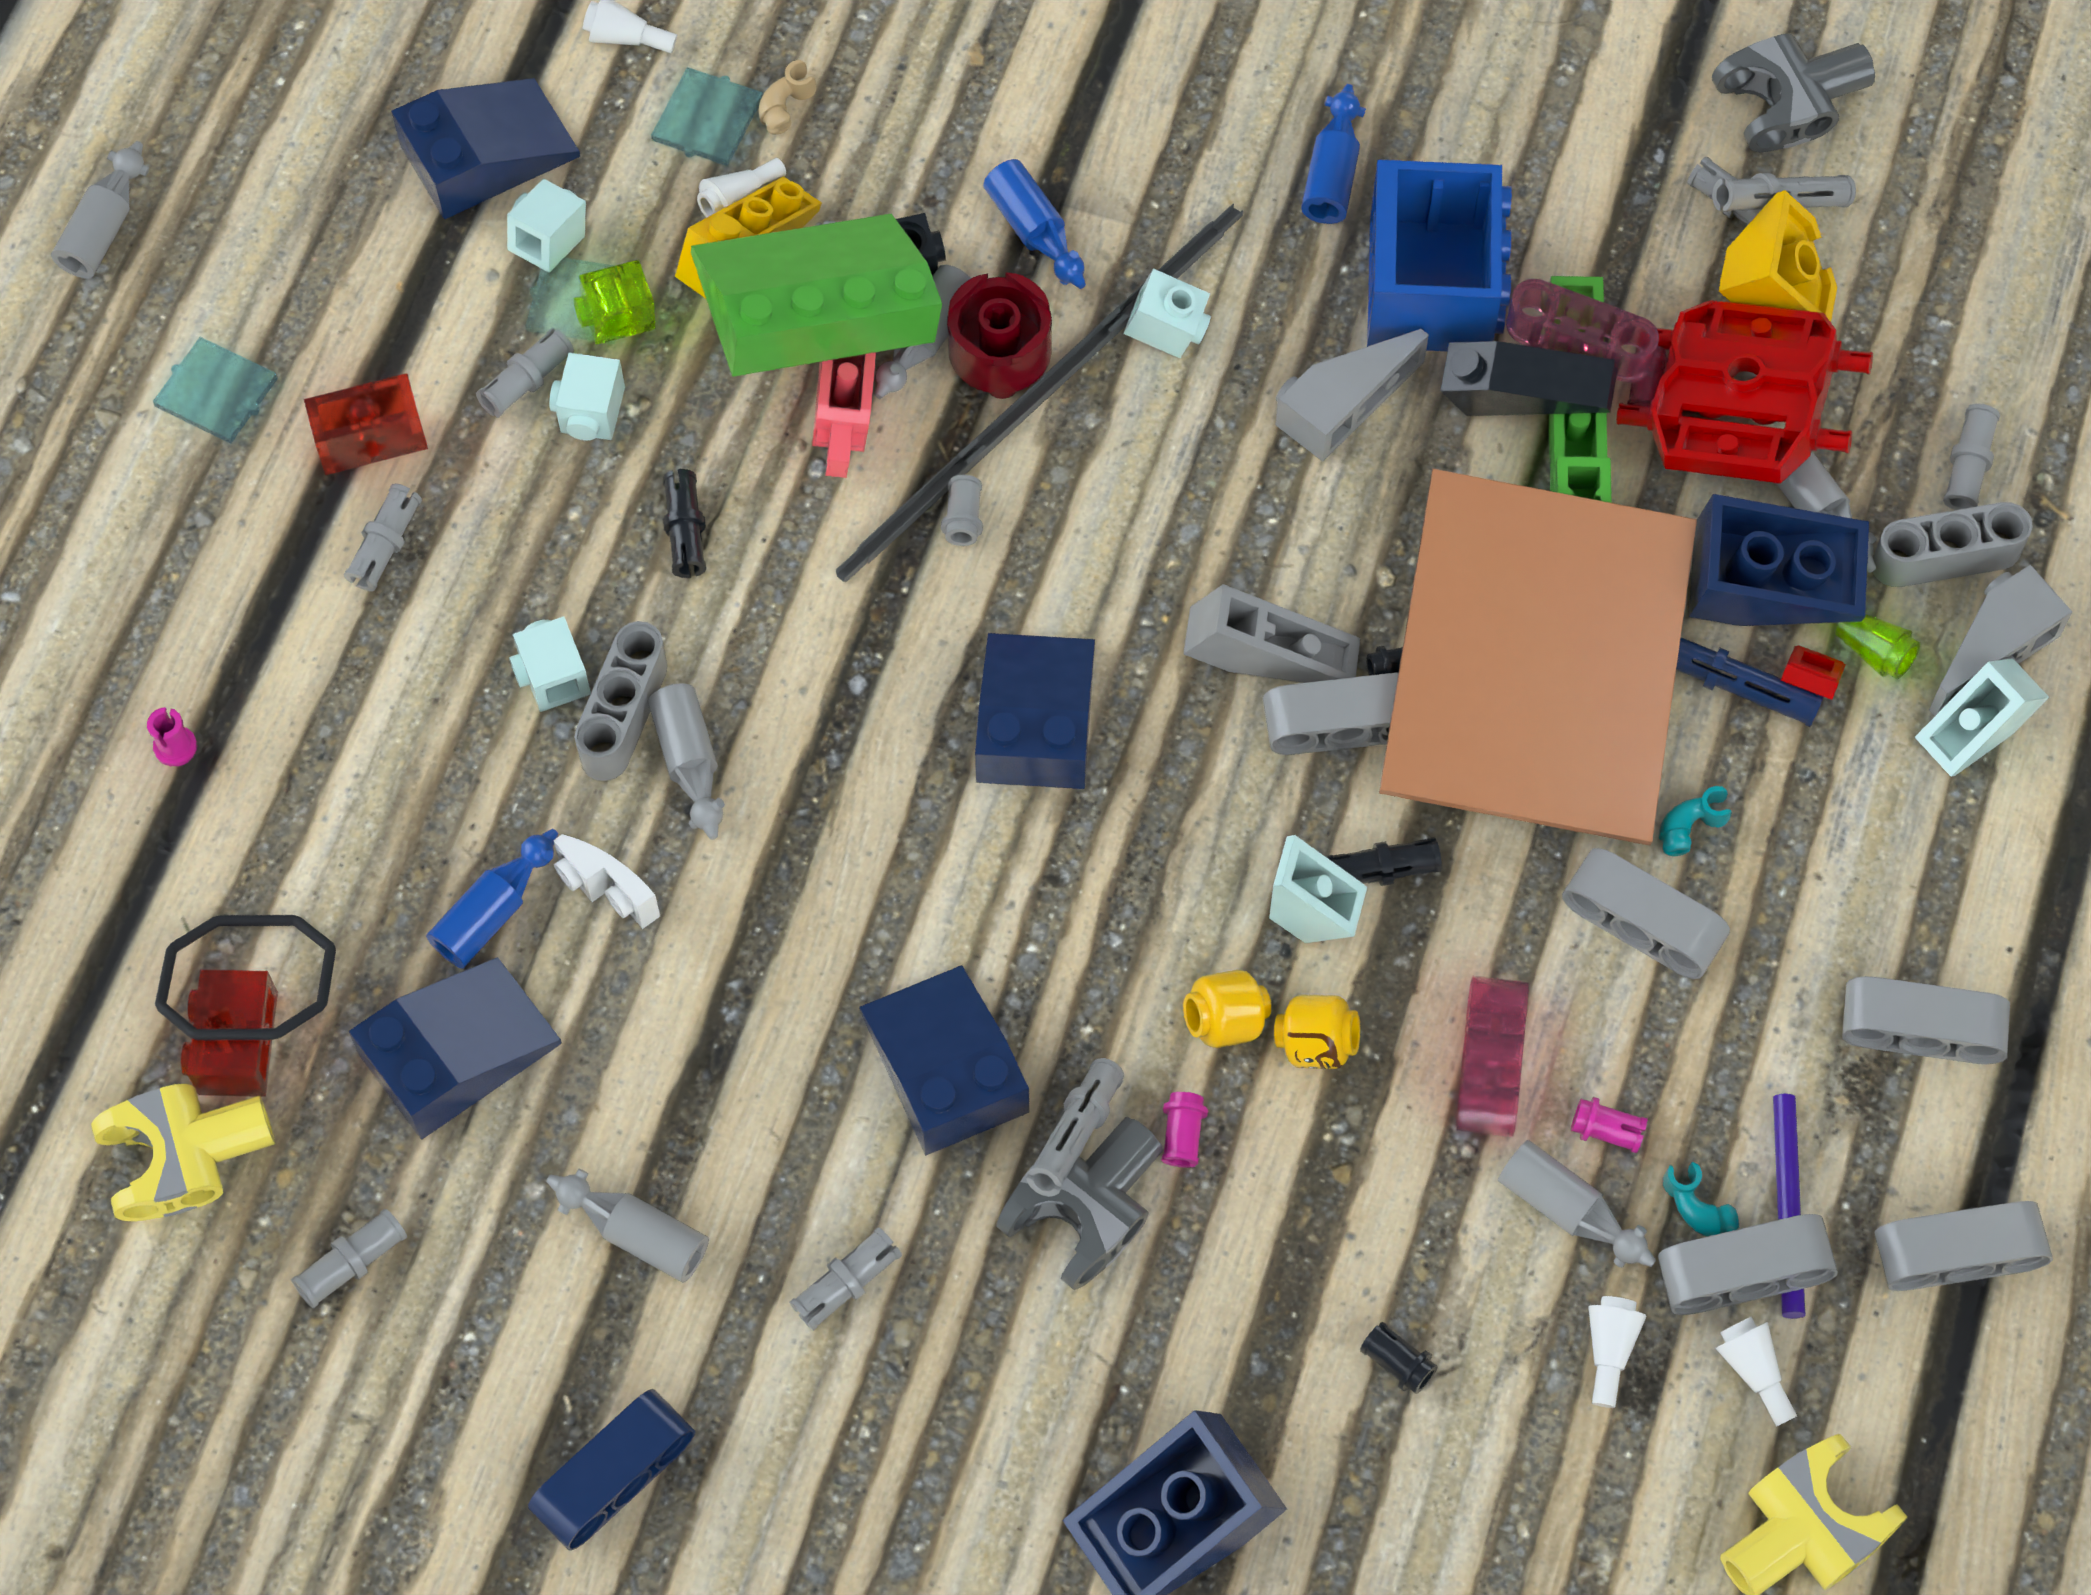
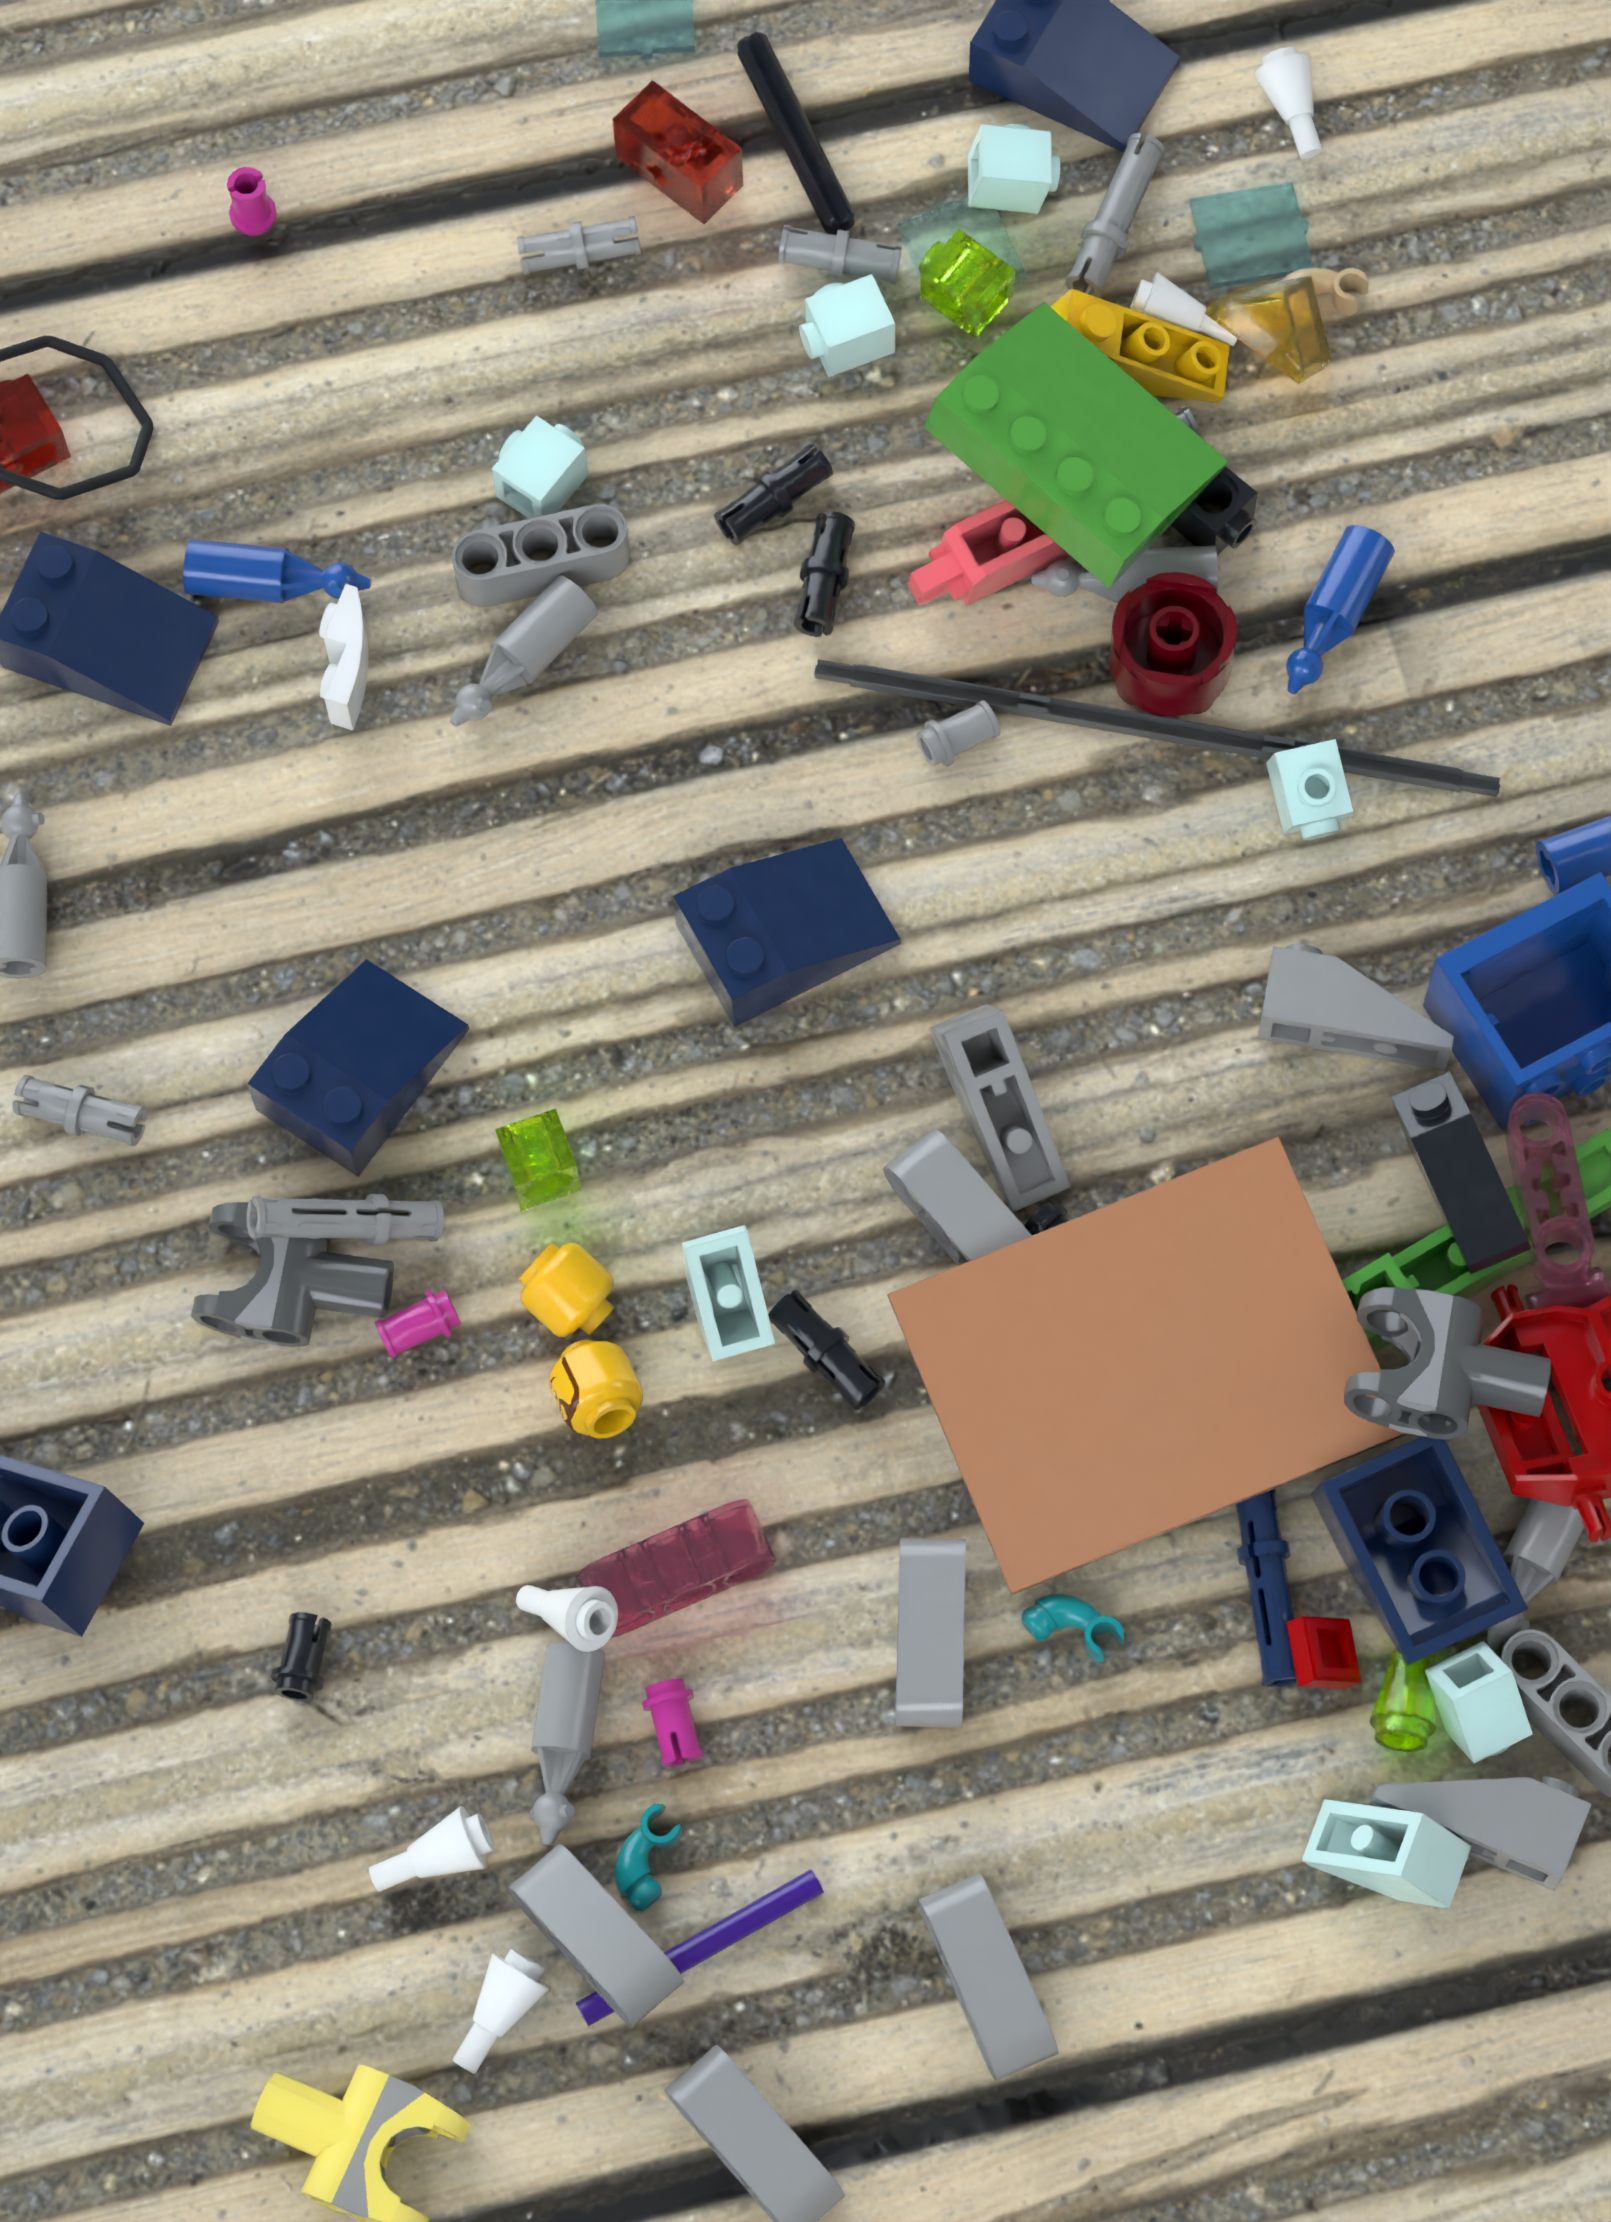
camera: 60 degrees right, 5 degrees up
none -> clear neon green brick [495,1108,581,1211]
none -> white cone [516,1585,618,1652]
none -> black axle [737,32,855,235]
none -> black pin [794,511,855,637]
none -> light grey pin [1065,133,1165,298]
none -> clear yellow slope [1205,276,1331,384]
none -> dark grey connector [1344,1287,1551,1440]
none -> light aqua brick [1425,1641,1533,1764]

